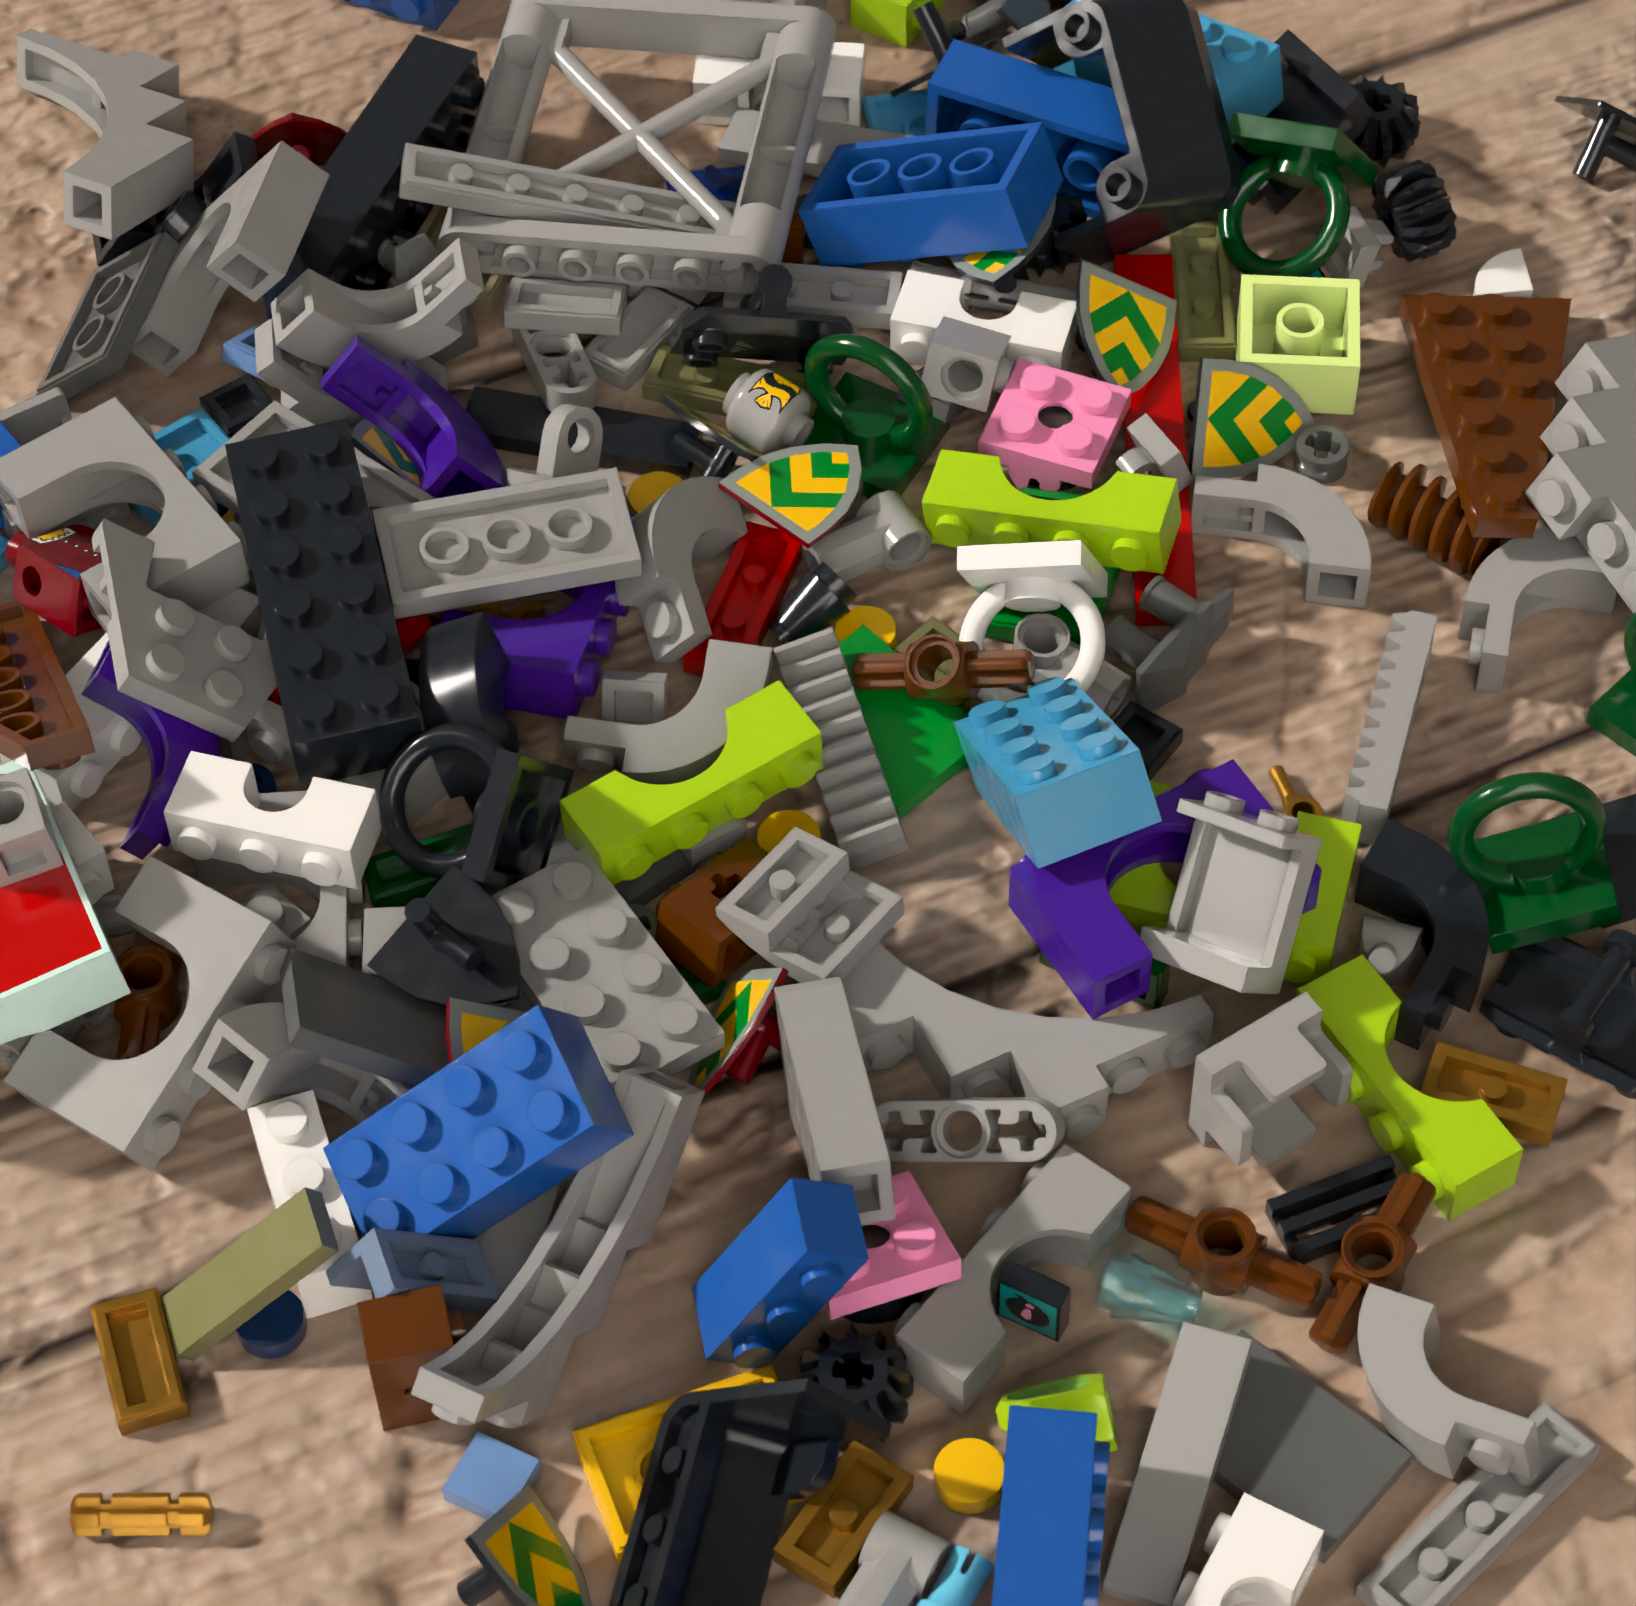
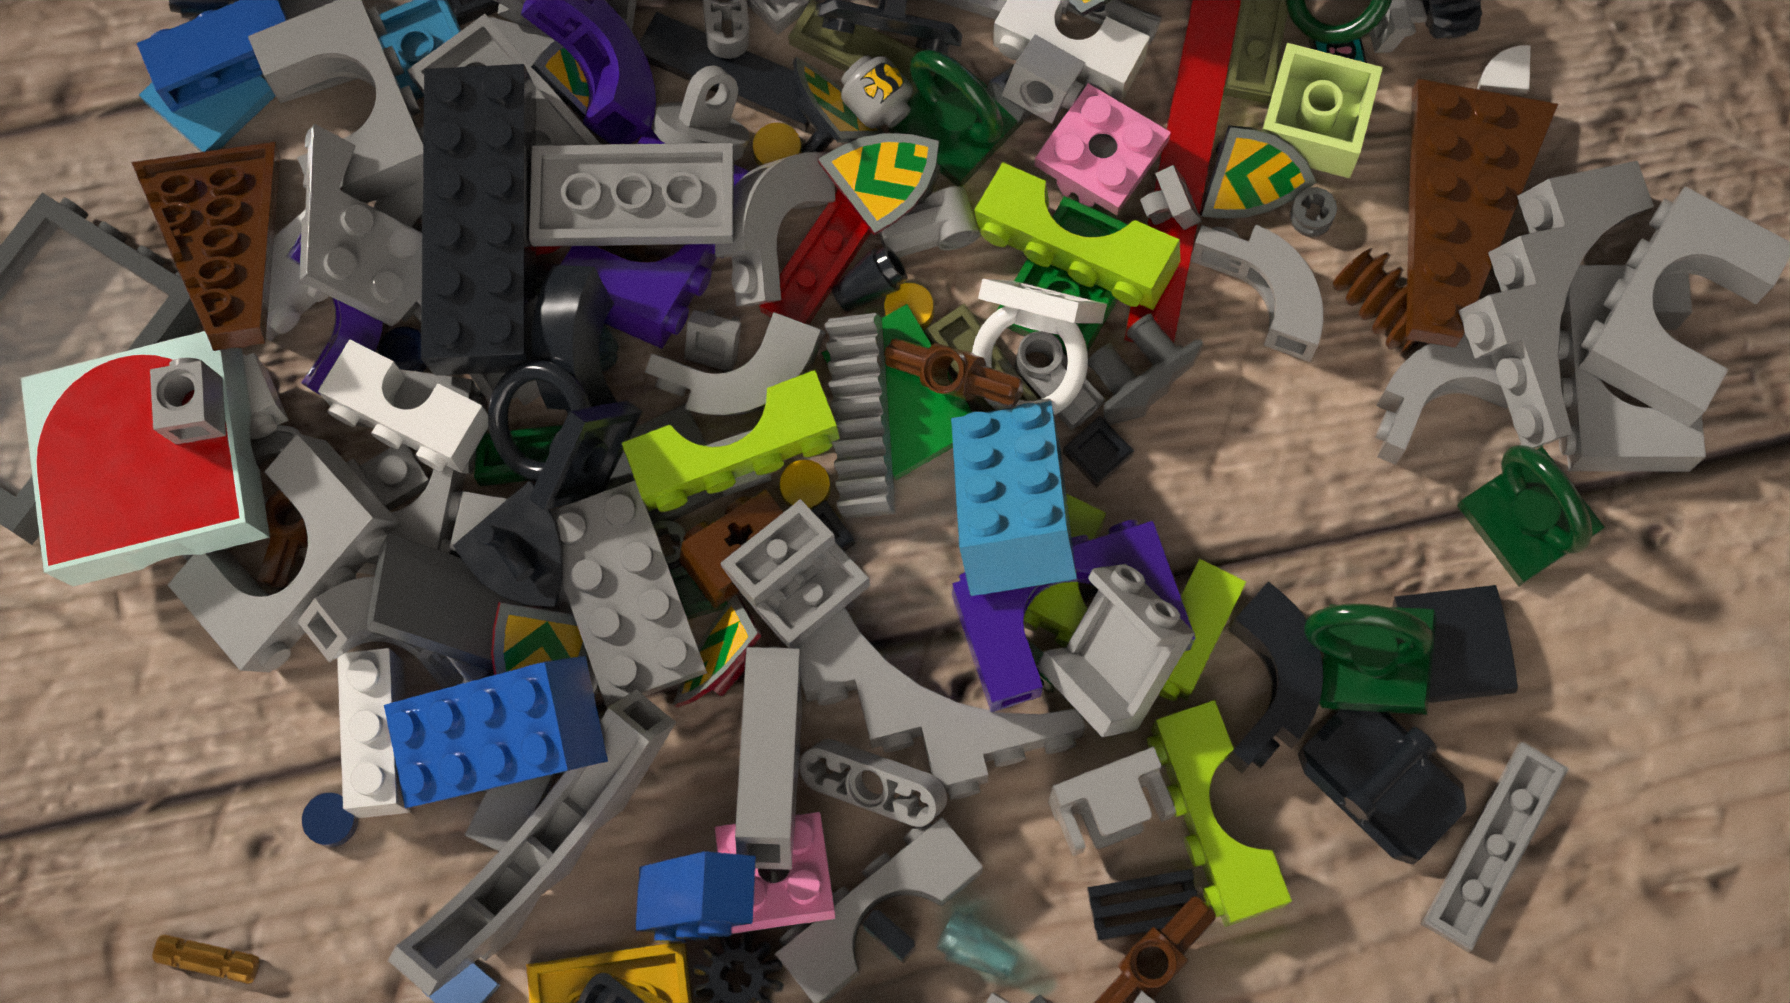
camera: 15 degrees right, 20 degrees up
dark red torso [5,525,102,637] -> none
pearl gold tile [89,1287,190,1436] -> none
tile [161,1187,339,1361] -> none
sand blue panel [326,1228,499,1314] -> none
reddish brown brick [357,1285,466,1431] -> none
shield [1075,260,1177,394] -> none
reddish brown axle [1124,1196,1323,1309] -> none
pearl gold hand [1269,765,1323,818] -> none
light grey gear [1341,610,1438,846] -> none
light grey piece [1357,913,1424,985] -> none
pearl gold plate [1421,1041,1568,1148] -> none

